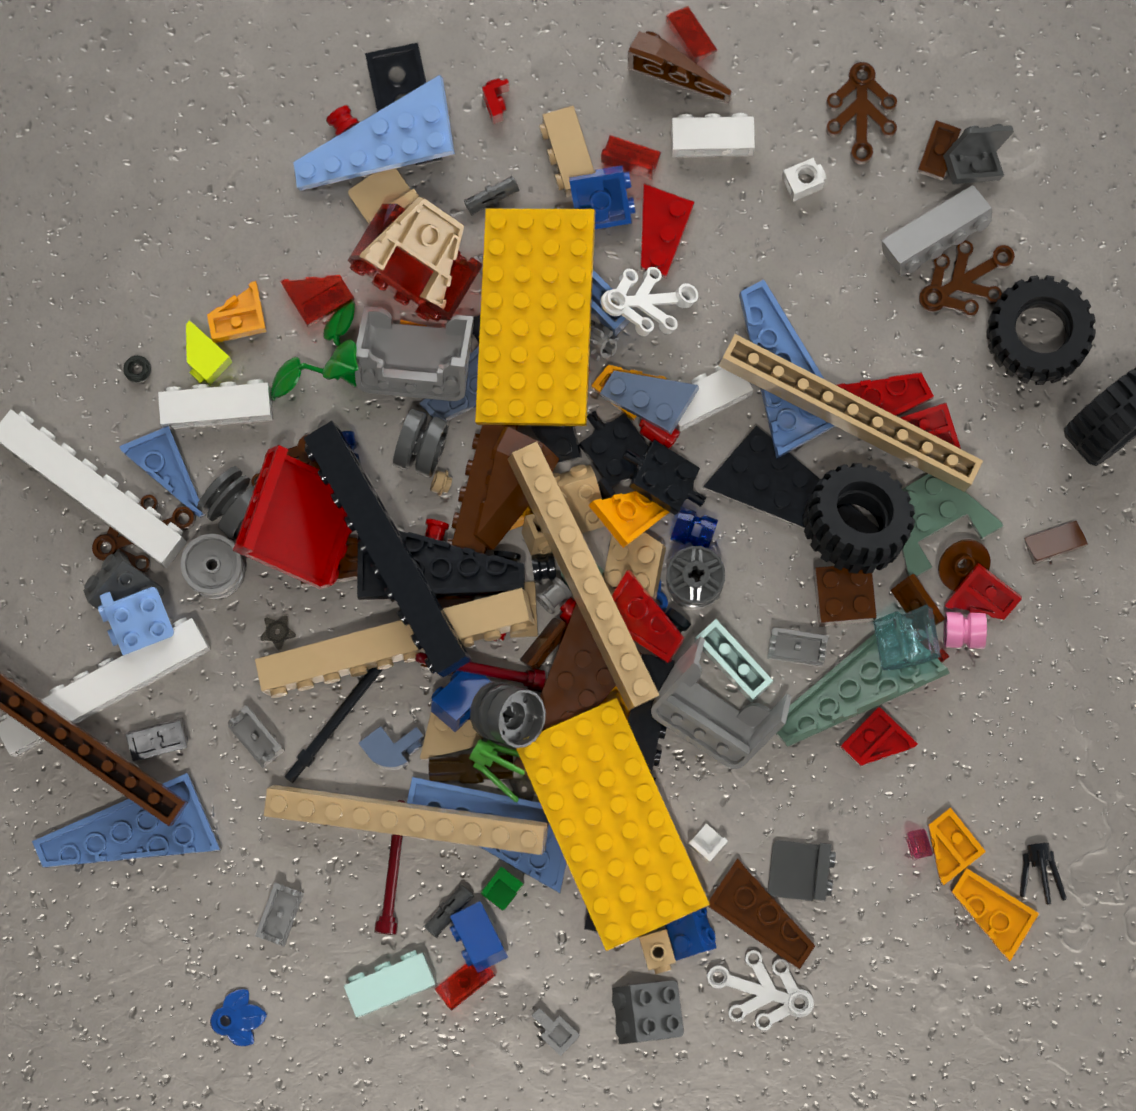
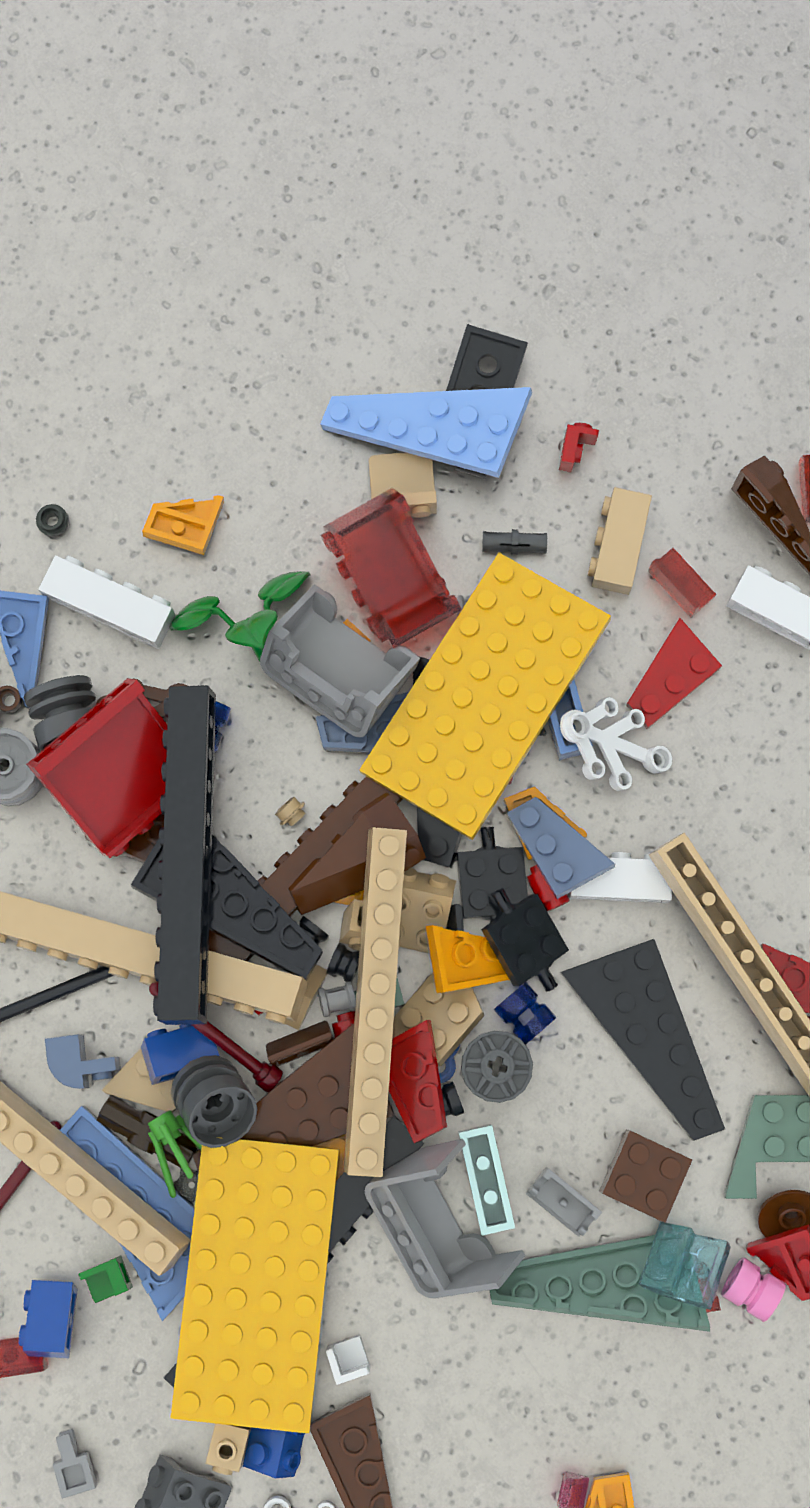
camera: 30 degrees right, 0 degrees up
neon yellow slope [186,320,232,386] -> none
clear smoke plate [260,615,296,651] -> none
clear red wing [280,275,355,327] -> none
red wheel [326,105,360,136] -> none
tan wing [359,197,464,310] -> none
dark grey wheel [393,409,449,478] -> none
dark grey pin [423,884,474,938] -> none
red bush [424,519,449,541] -> none
blue plate [569,165,636,230] -> none
light grey gear [589,326,619,361] -> none
medium blue wing [739,280,836,458] -> none
dark grey bracket [768,840,836,902] -> none
black tyre [803,463,915,574] -> none
red wing [840,707,918,766] -> none
reddish brown plate [890,574,945,636] -> none

